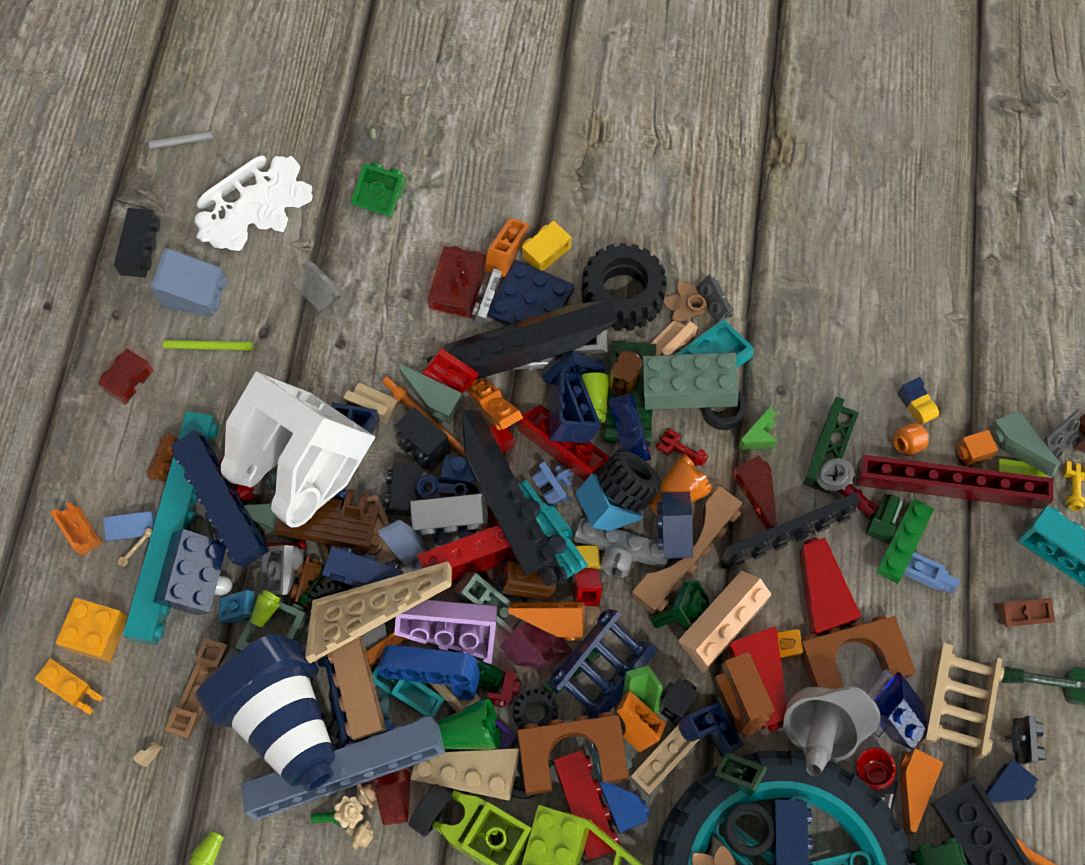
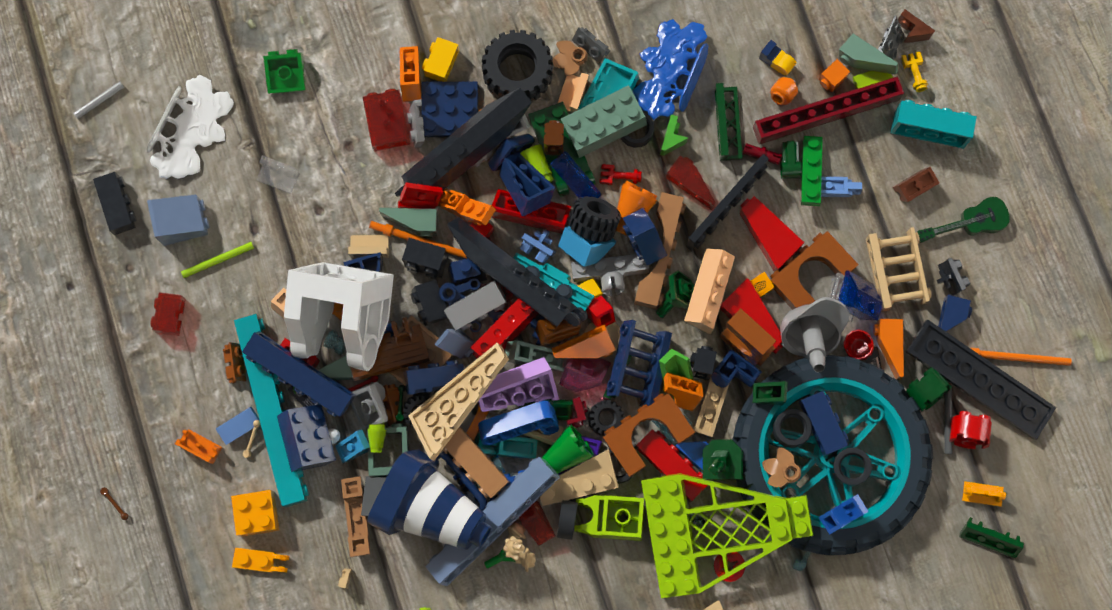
camera: 25 degrees left, 10 degrees up
light grey gear [817,458,855,493] -> none
none -> blue plant [633,19,708,120]
none -> dark green piece [703,439,743,480]

